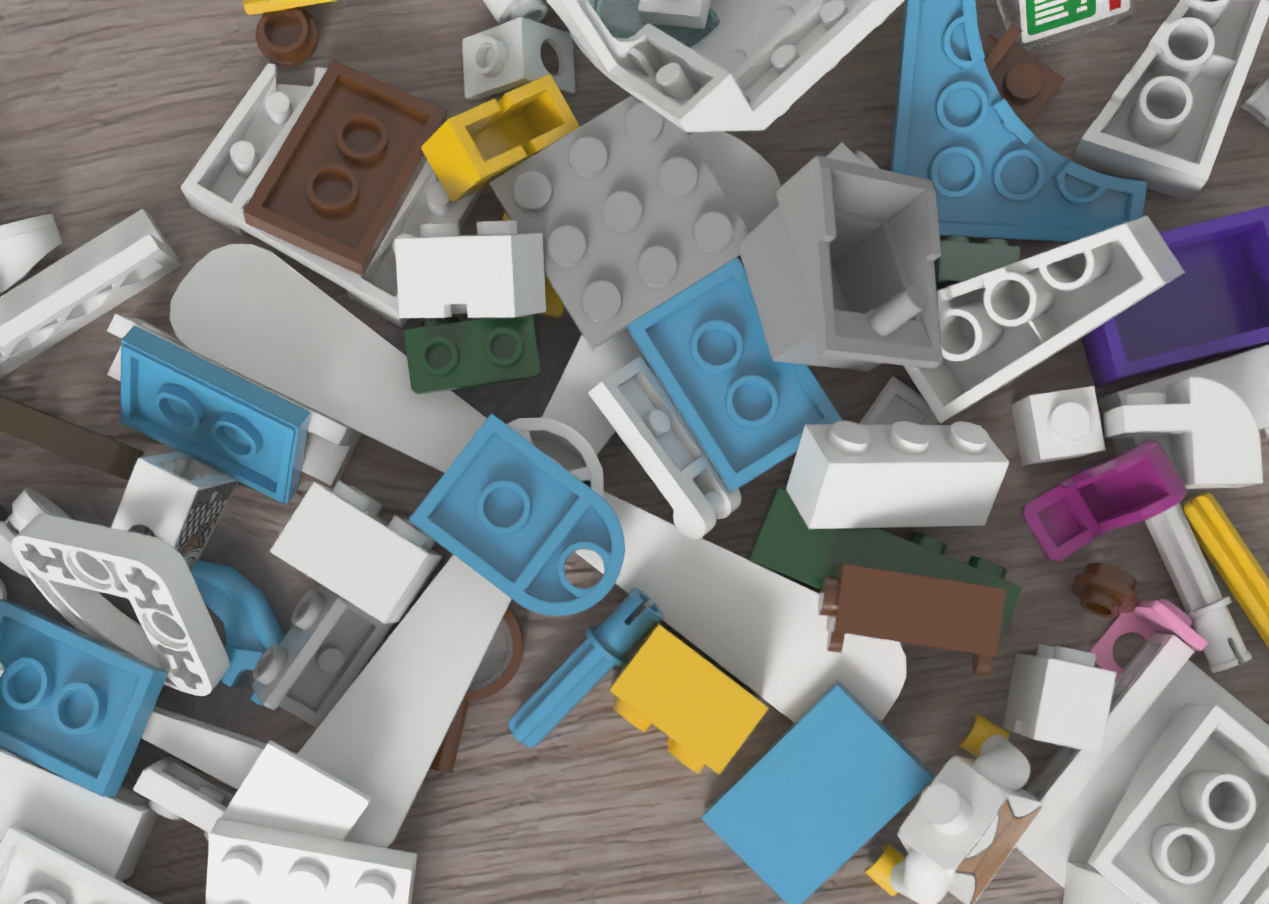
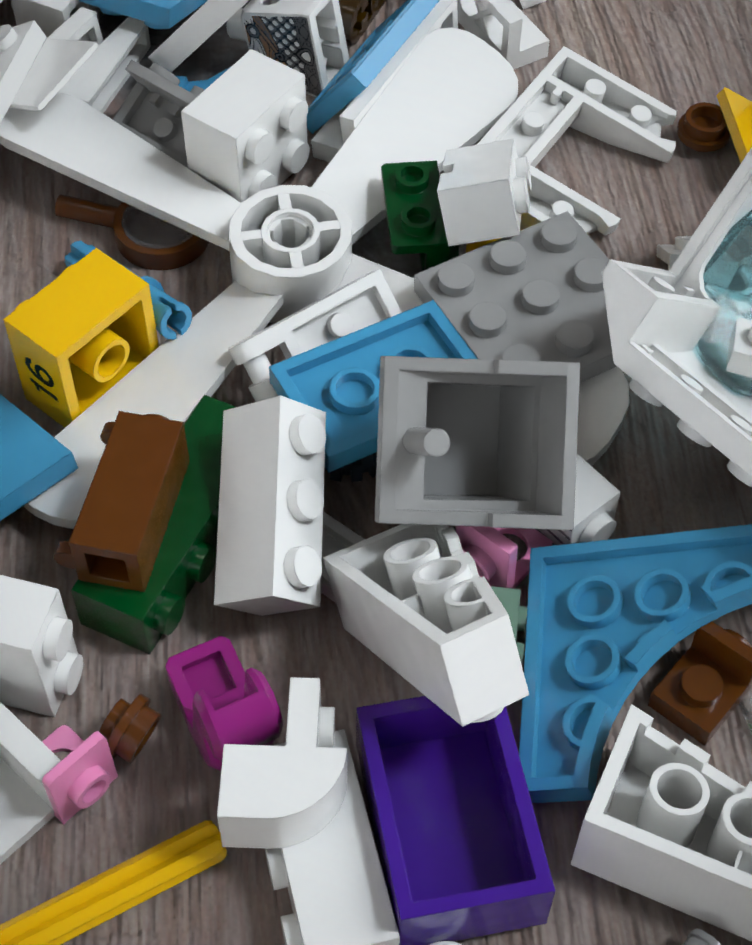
camera: 90 degrees right, 30 degrees down
reddish brown plate [243,60,447,276] -> none
dark azure tile [409,413,625,616] -> none
yellow piece [421,74,580,204] -> none
white brick [1011,386,1105,466] -> none
white axle [1144,503,1252,673] -> none

